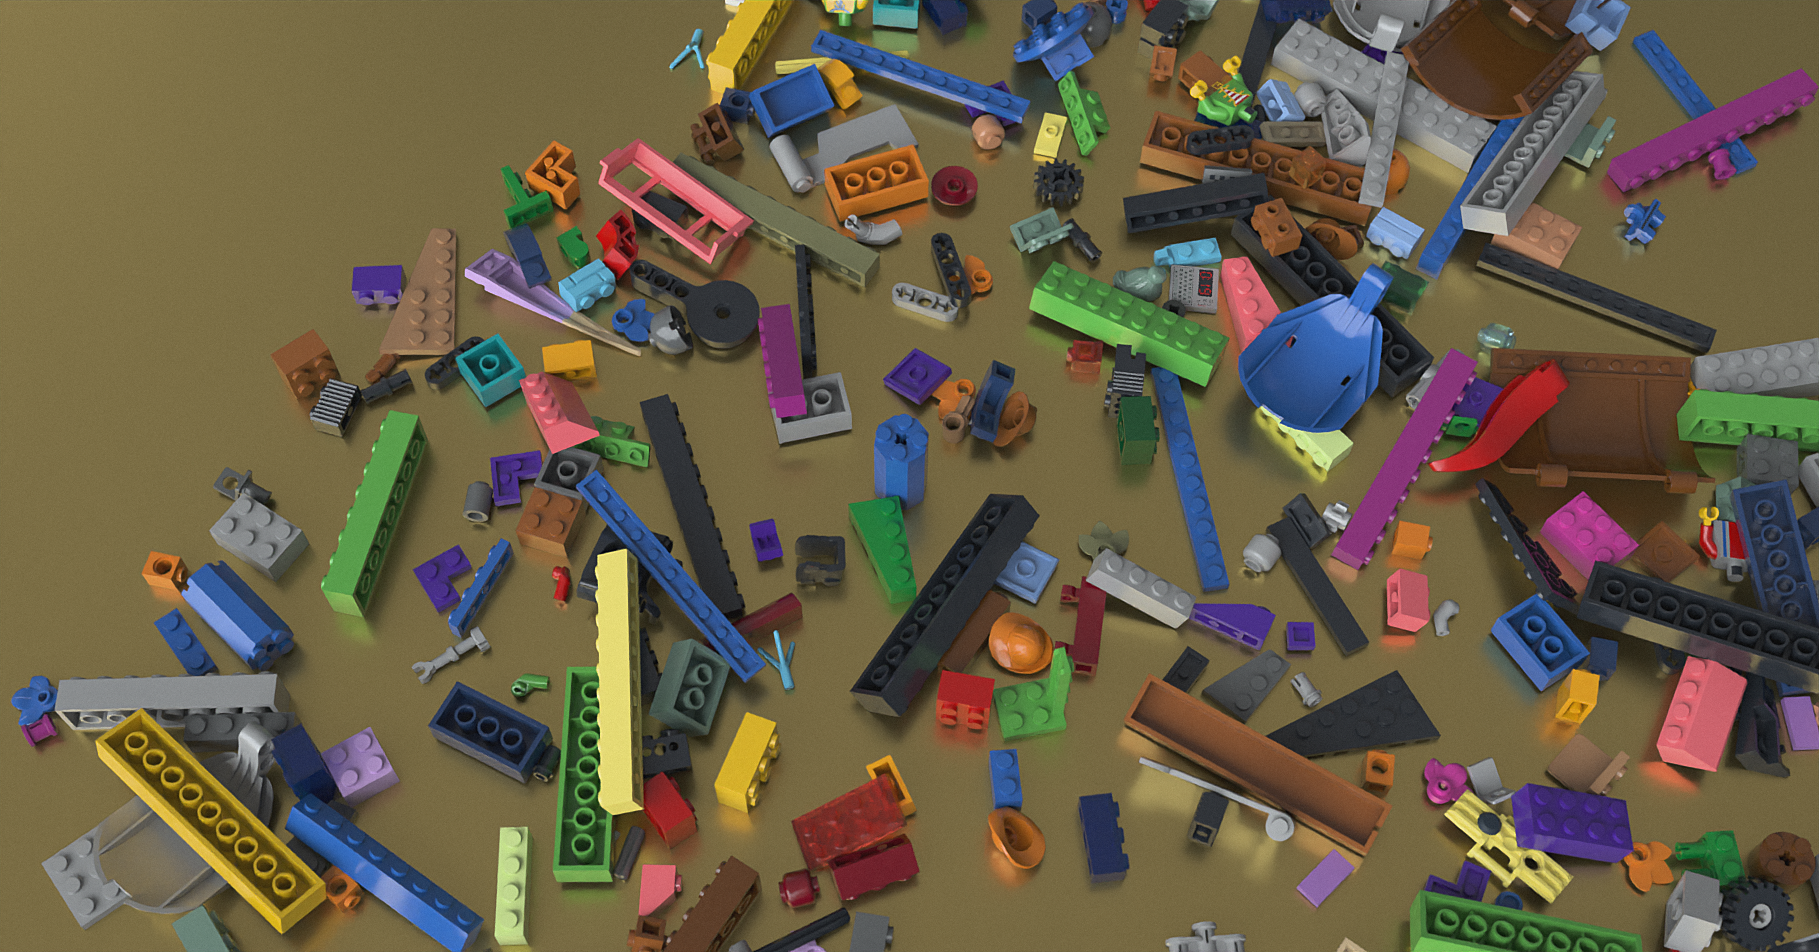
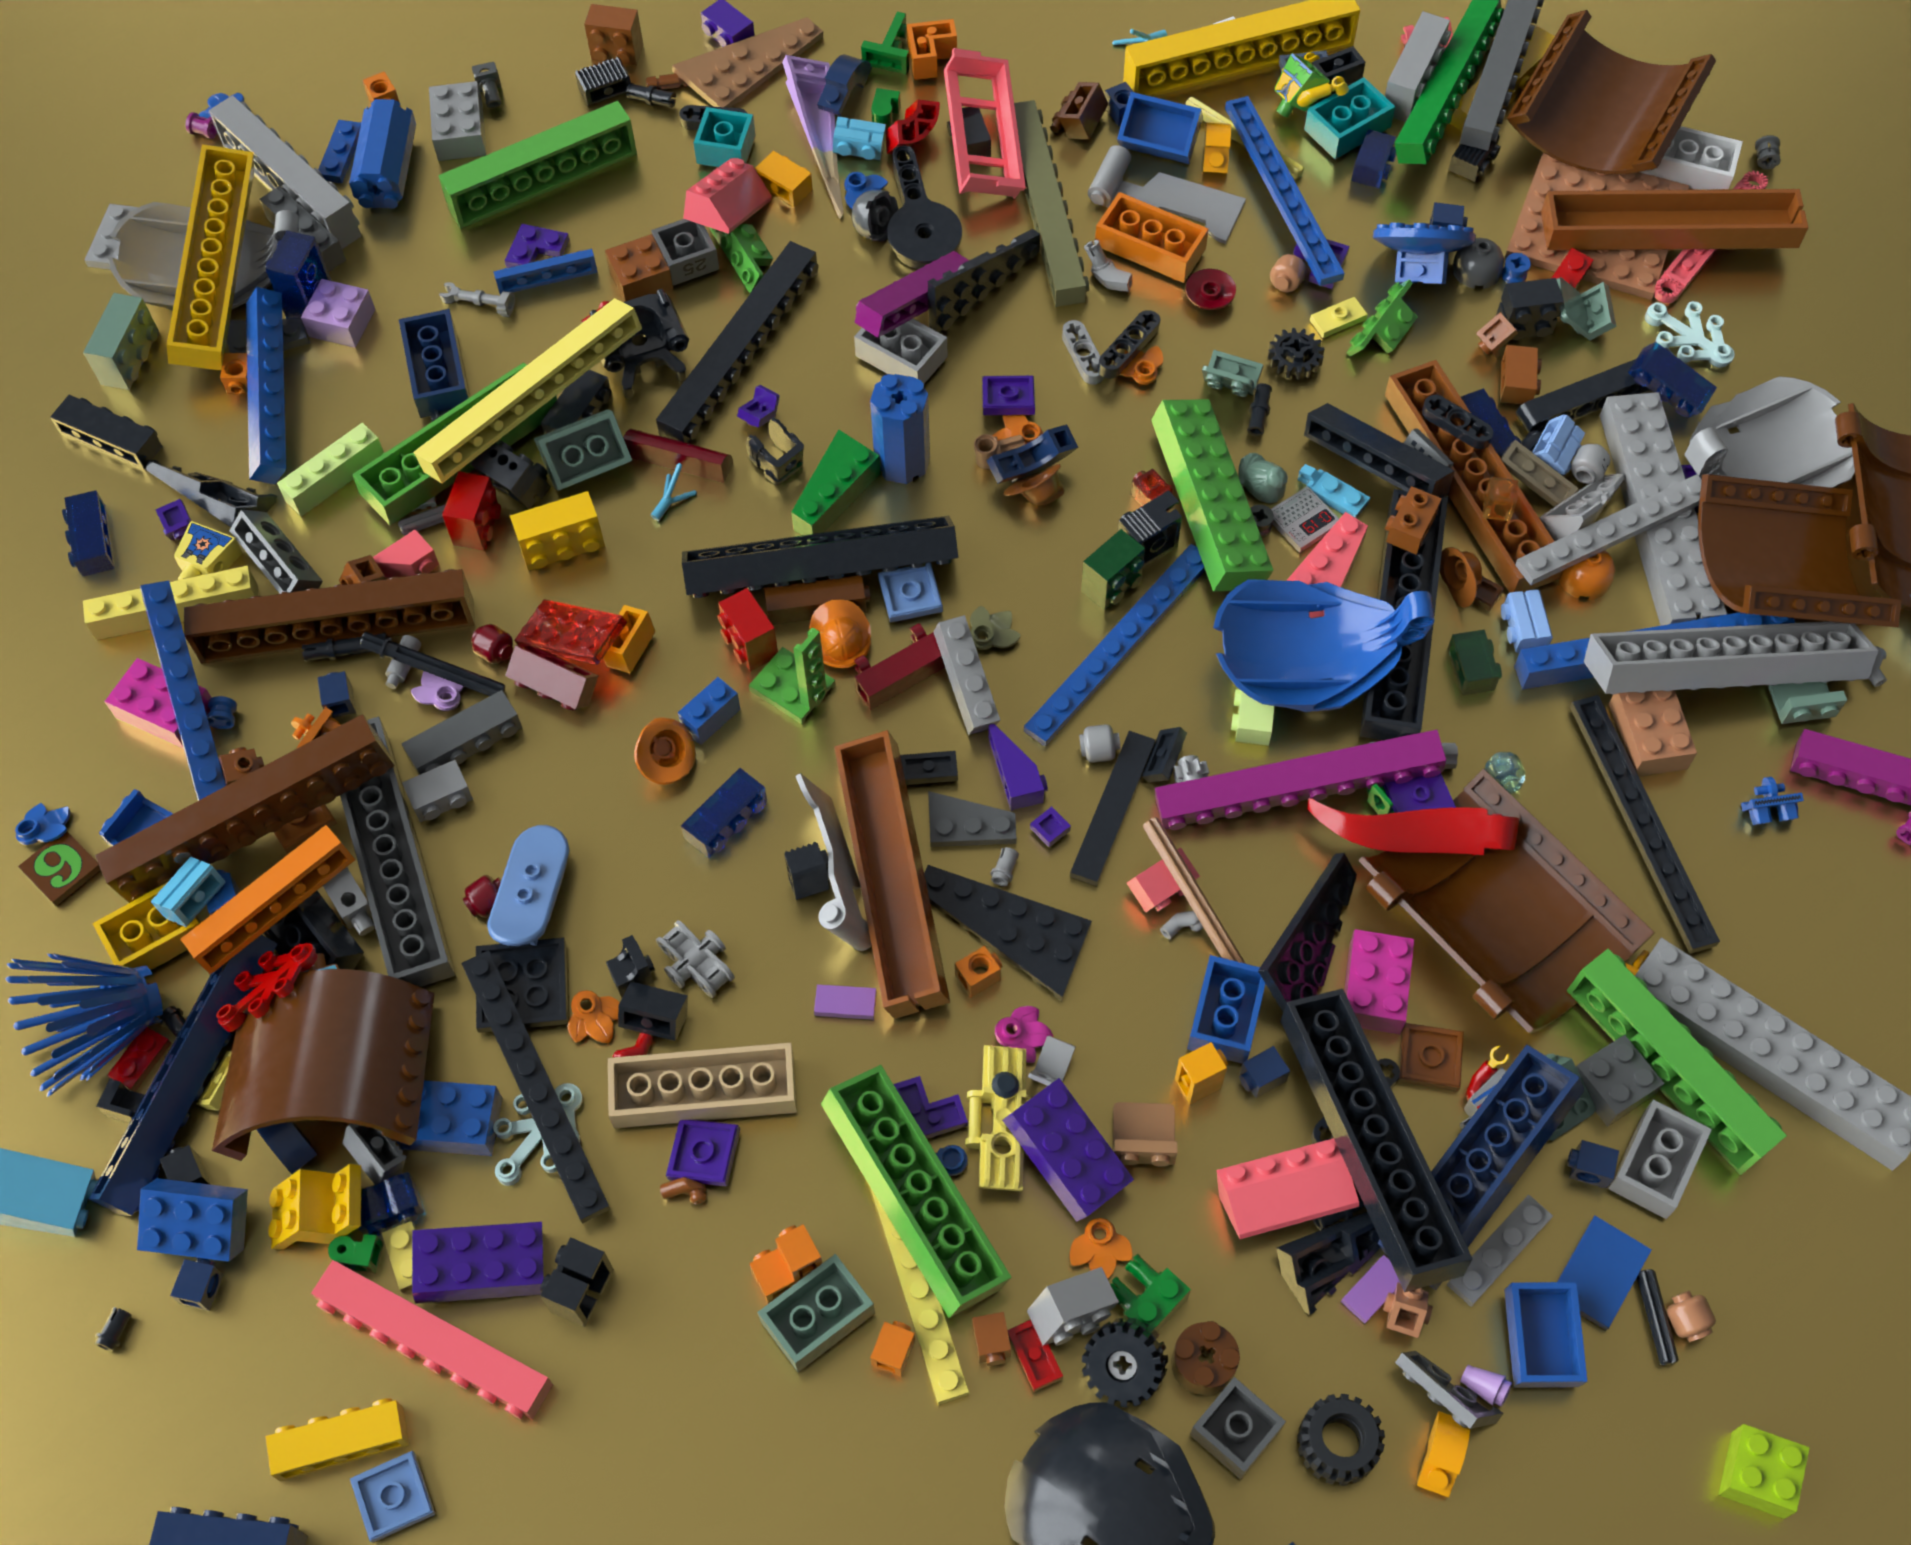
camera: 50 degrees right, 0 degrees up
dark grey brick [463,481,493,522] -> none
dark purple plate [490,450,543,506] -> none
bright green arm [511,673,550,697] -> none
blue plate [576,470,766,683] -> none
bright green torso [1190,56,1257,126] -> none
orange brick [1391,520,1433,560] -> none
none -> medium nougat axle [1143,817,1246,964]

